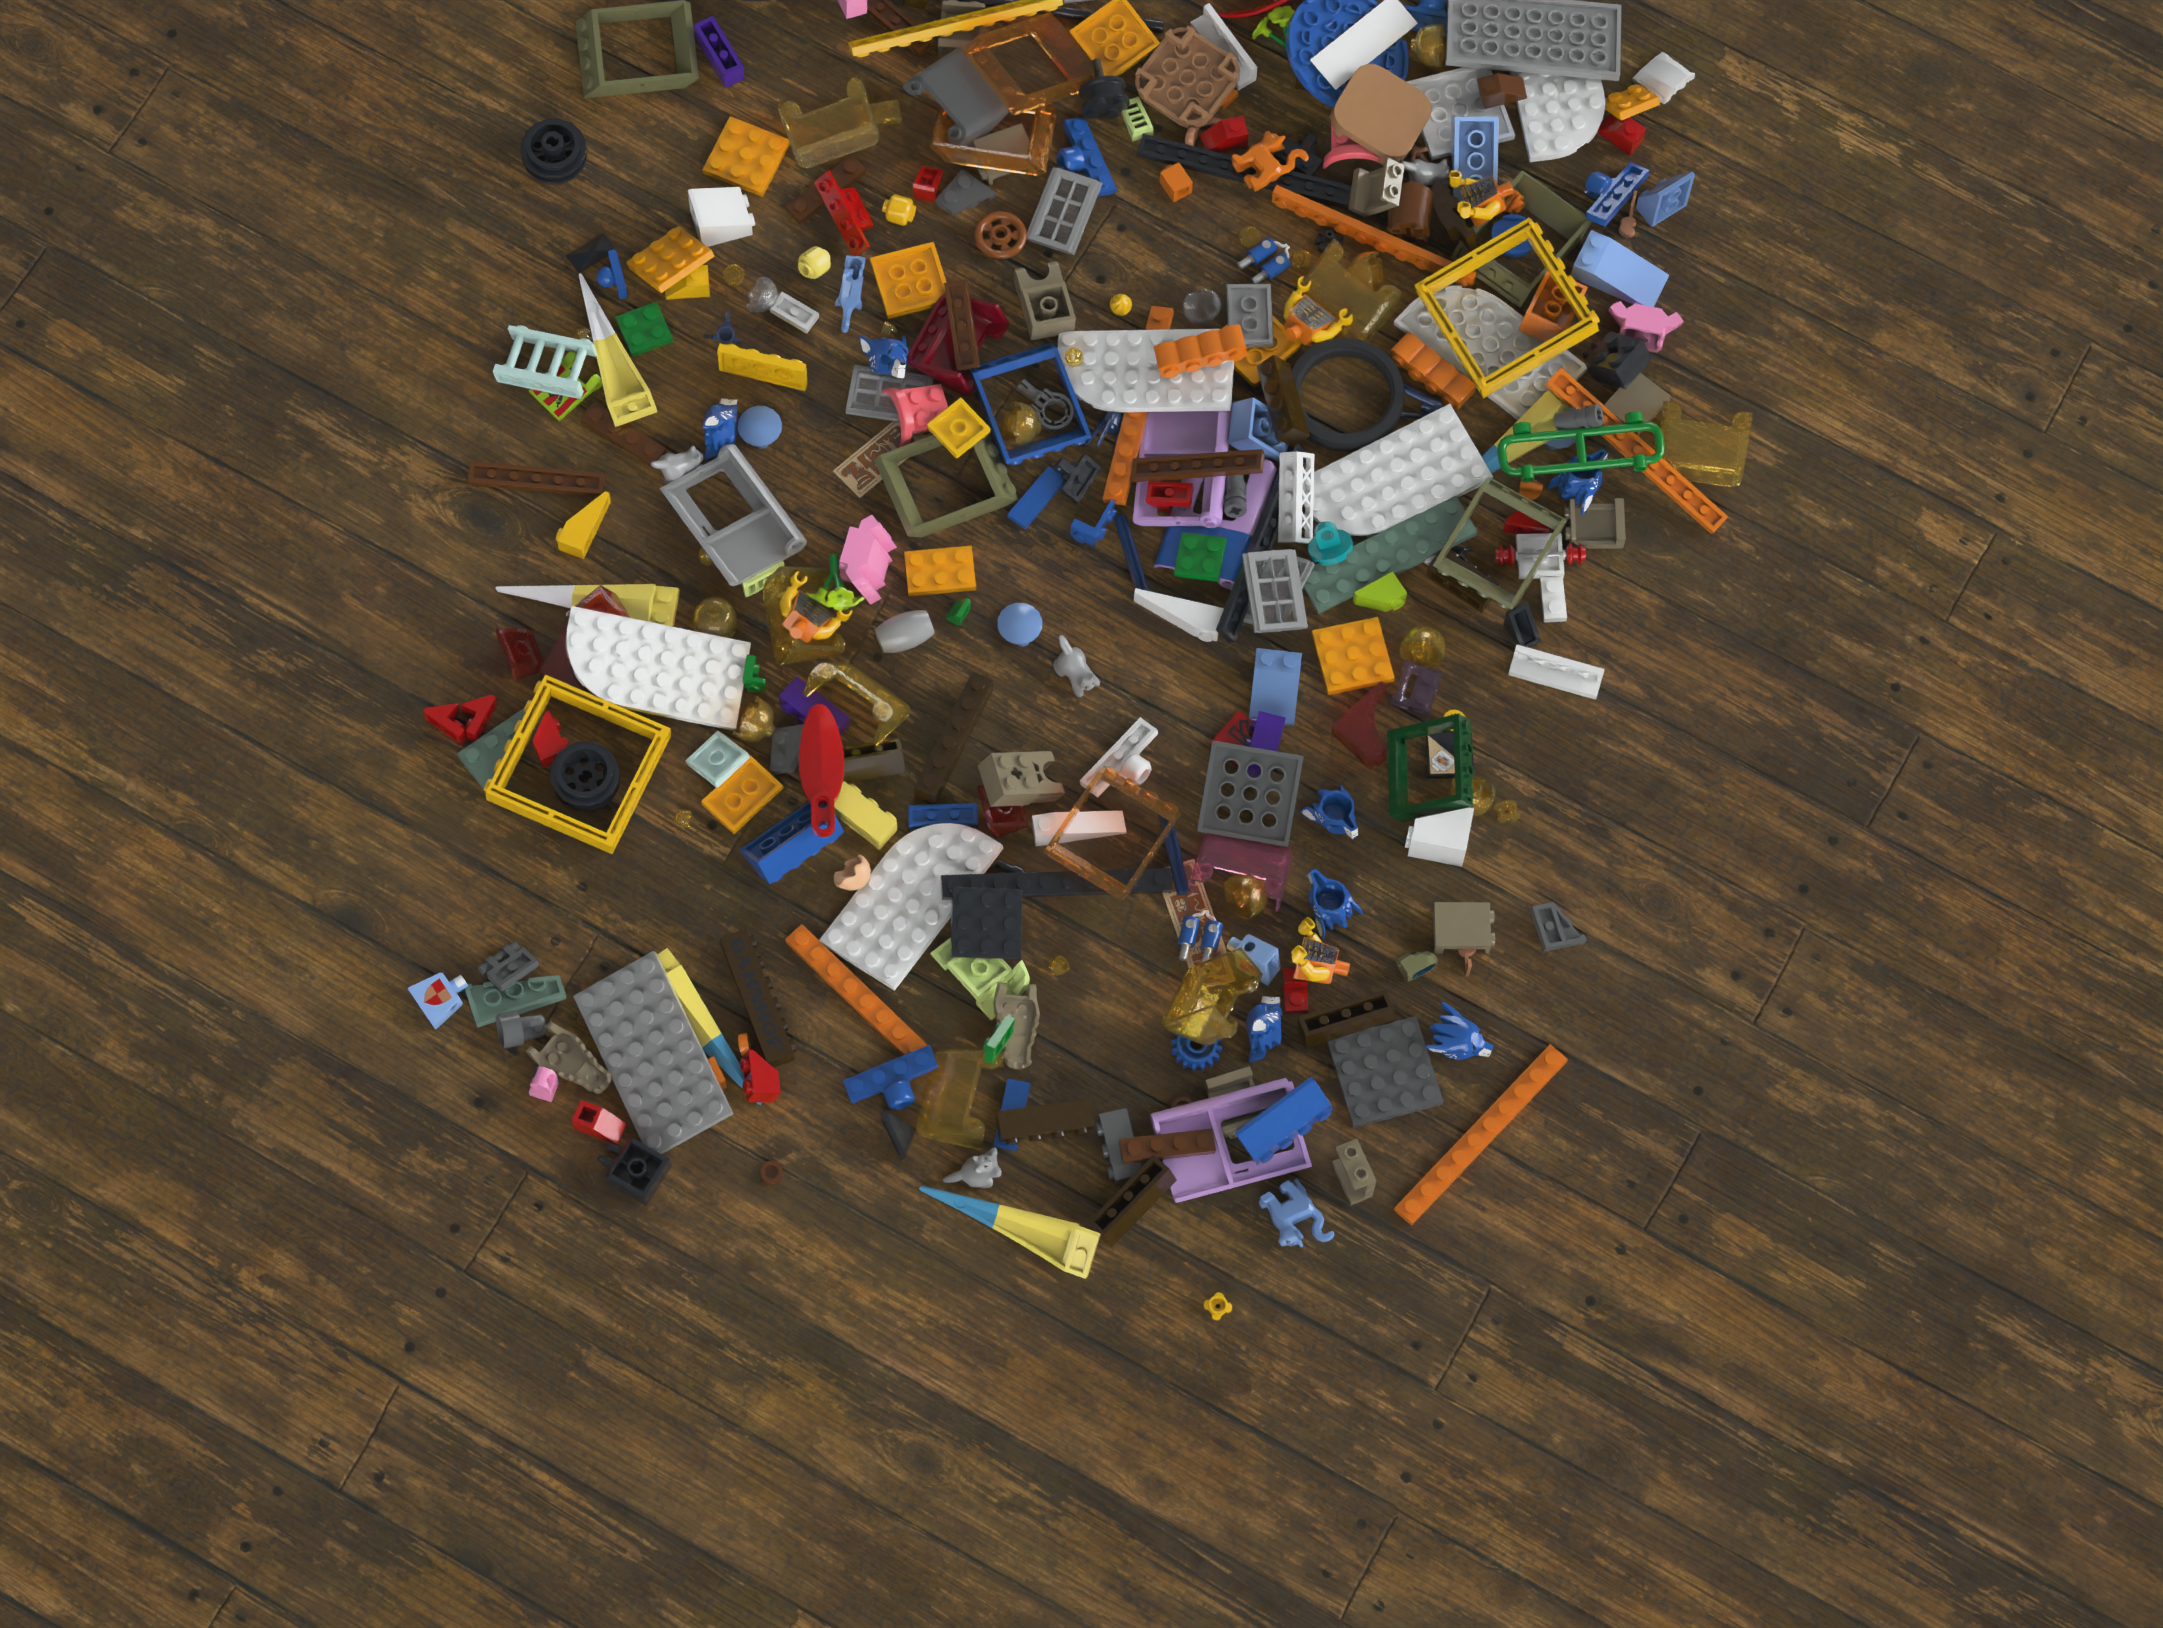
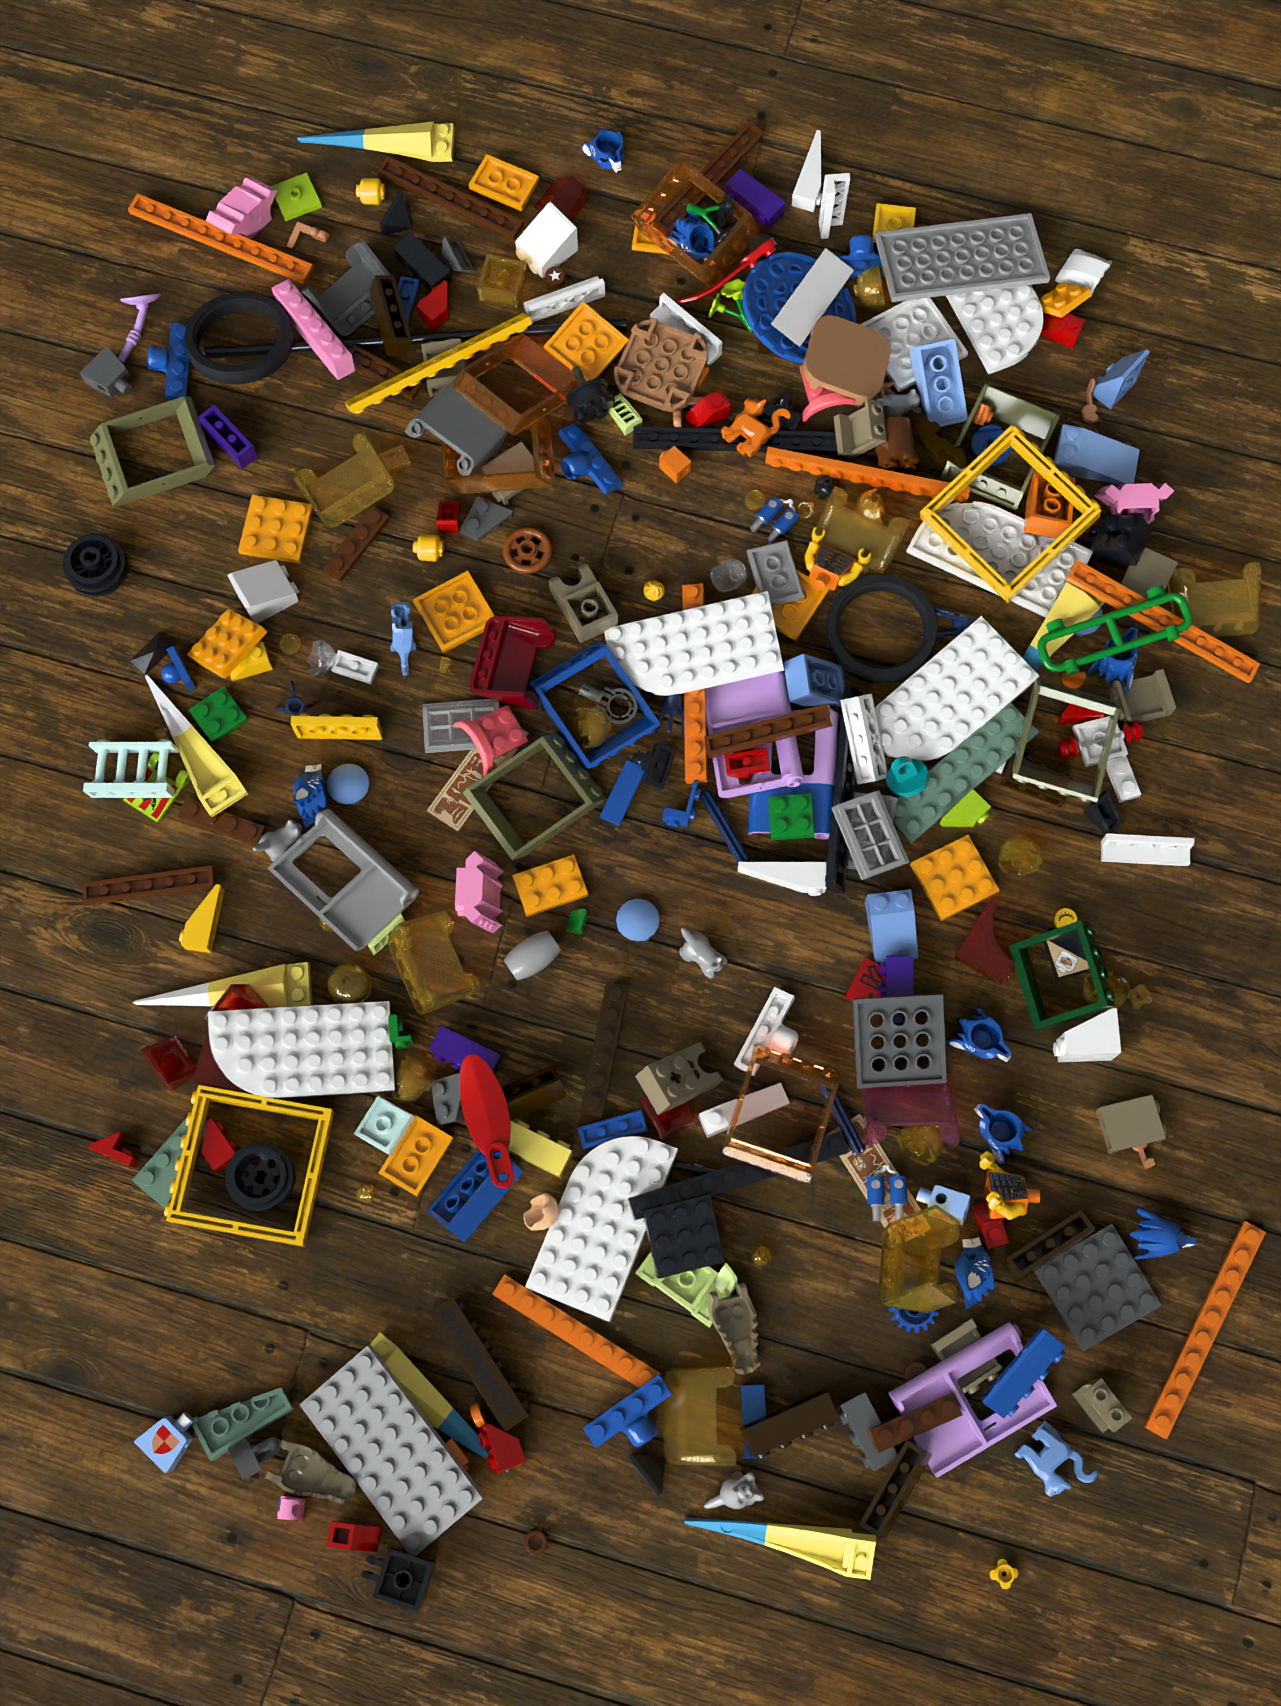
camera: 10 degrees left, 5 degrees up
red slope [461,695,498,742] -> none
dark grey plate [478,941,539,991] -> none
torso [779,571,852,643] -> none
light yellow head [798,246,831,279] -> none
clear yellow windscreen [803,661,910,746] -> none
lime plant [806,554,865,611] -> none
red bracket [814,171,874,257] -> none
blue piece [859,335,909,378] -> none
yellow plate [927,398,990,459] -> none
reddish brown plate [944,279,980,372] -> none
green plate [983,1015,1015,1064] -> none
light grey piece [1027,167,1102,255] -> none
clear yellow hinge [1065,347,1084,367] -> none
orange brick [1153,324,1248,378] -> none
dark grey axle [1224,475,1247,518] -> none
dark brown brick [1257,355,1310,447] -> none
orange brick [1390,332,1476,411] -> none
plate [1390,660,1442,715] -> none
olive rock [1396,951,1438,981] -> none
torso [1449,170,1515,227] -> none
reddish brown slope [1477,73,1527,109] -> none
dark grey wing [1530,902,1587,952] -> none
dark grey axle [1554,404,1604,430] -> none
blue plate [1585,162,1649,227] -> none

